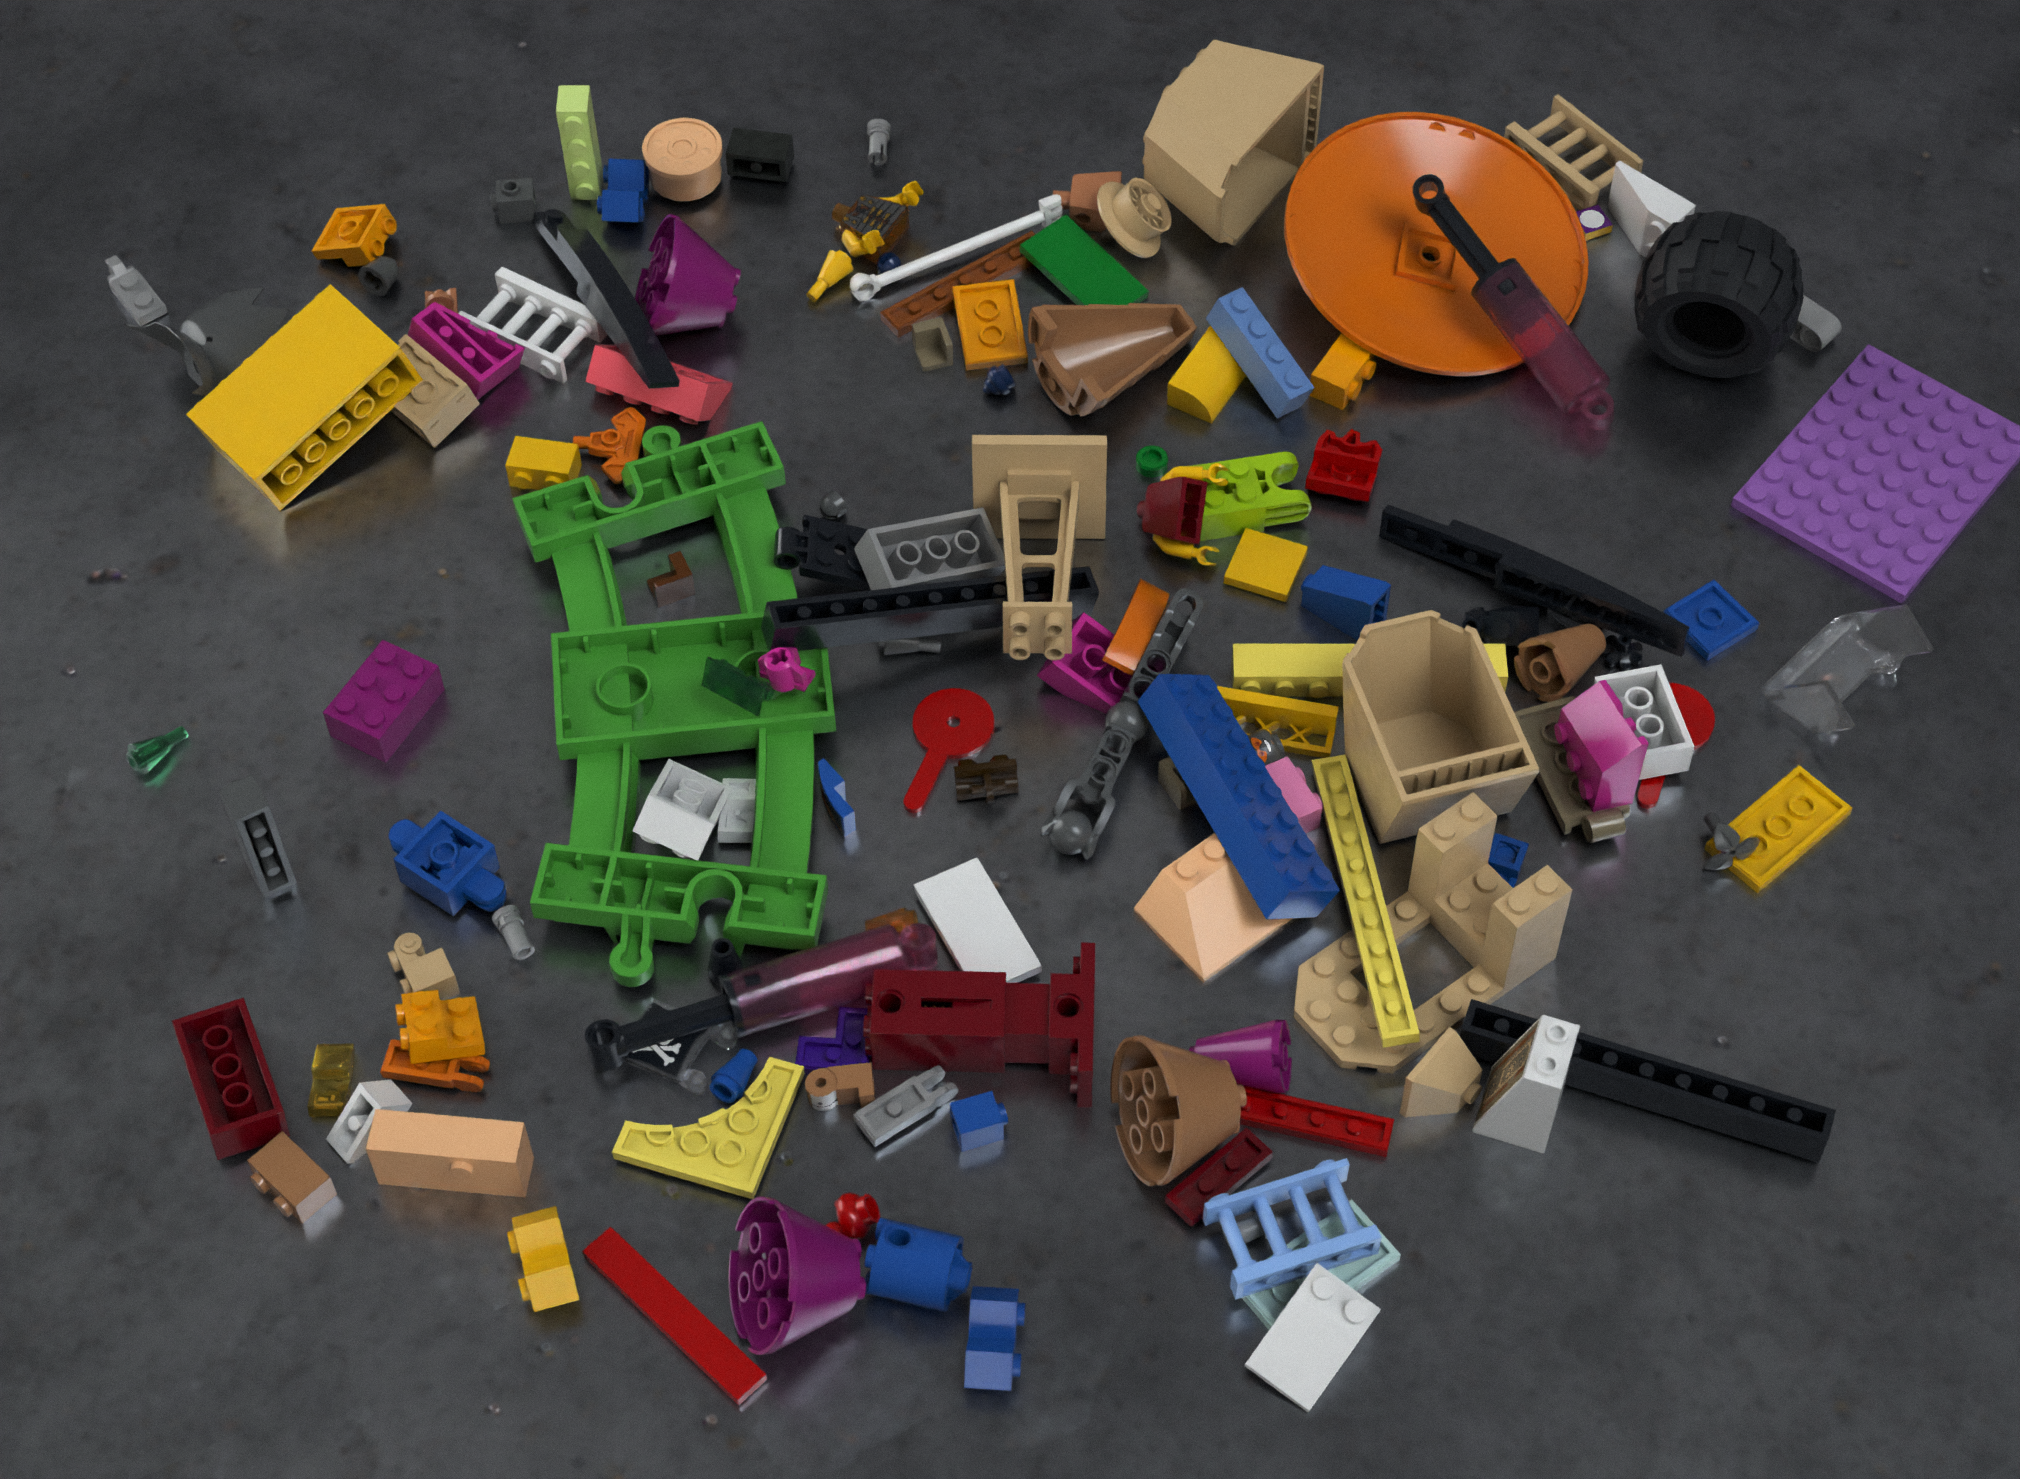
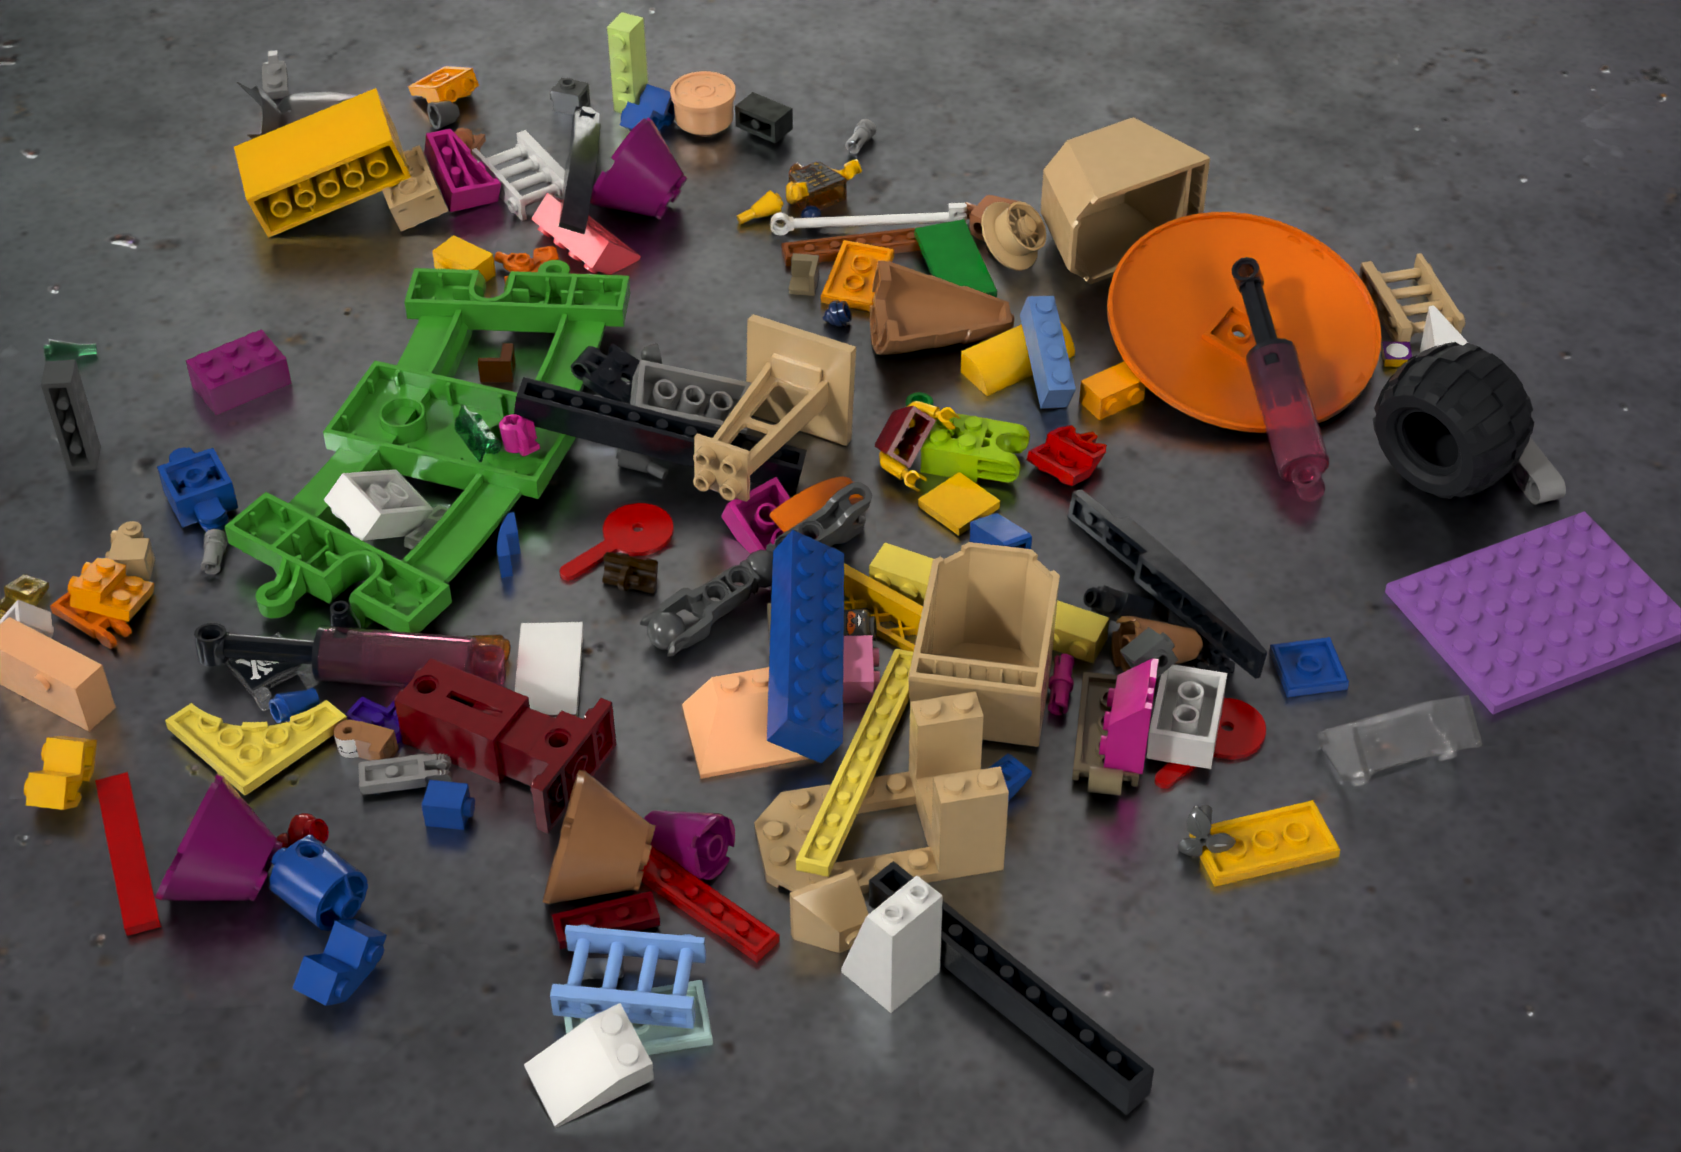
camera: 25 degrees right, 10 degrees down
none -> dark grey brick [1120,627,1178,678]

